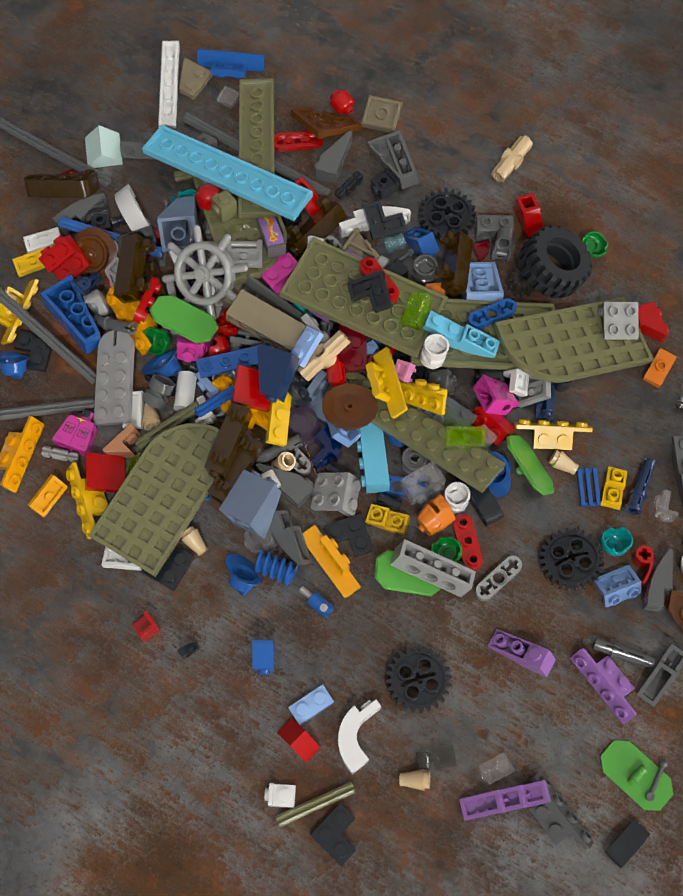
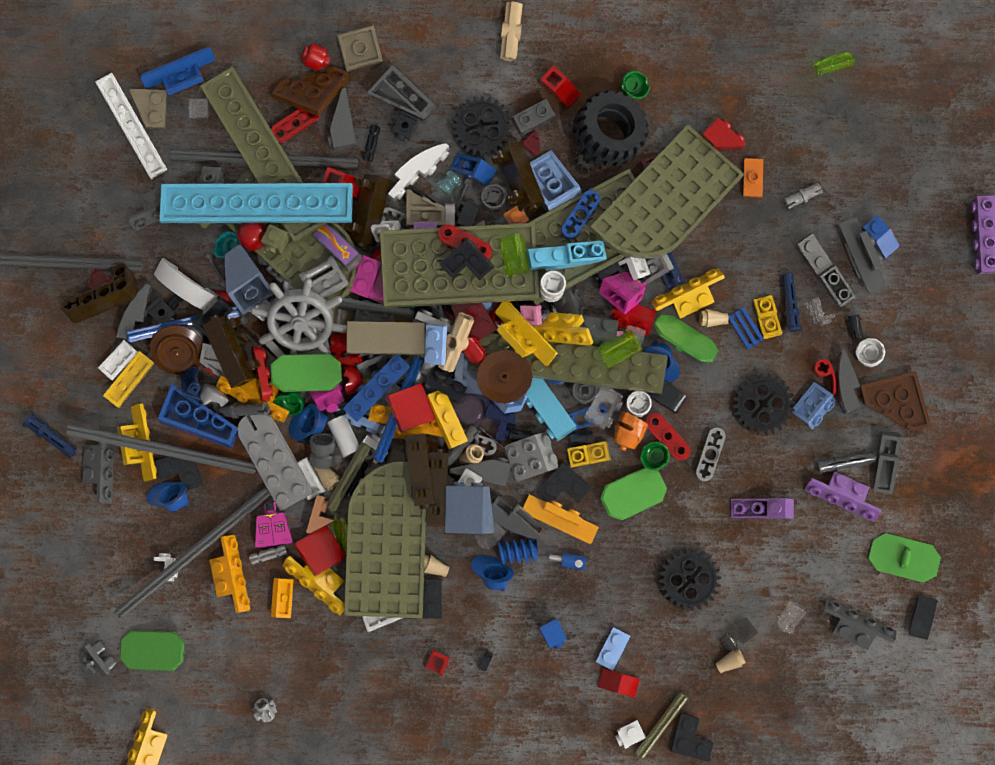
camera: 30 degrees left, 15 degrees up
red plate [38,235,92,281] -> none
light aqua slope [85,125,123,168] -> none
dark blue slope [258,344,300,403] -> none
white arch [338,700,381,774] -> none
black plate [362,200,408,241] -> none
light grey brick [390,539,476,597] -> none
medium lavender slope [459,780,551,821] -> none
dark grey piece [491,227,513,262] -> none
light grey hinge [598,302,639,340] -> none
teal hair [600,526,633,556] -> none
dark grey hinge [645,760,668,801] -> none

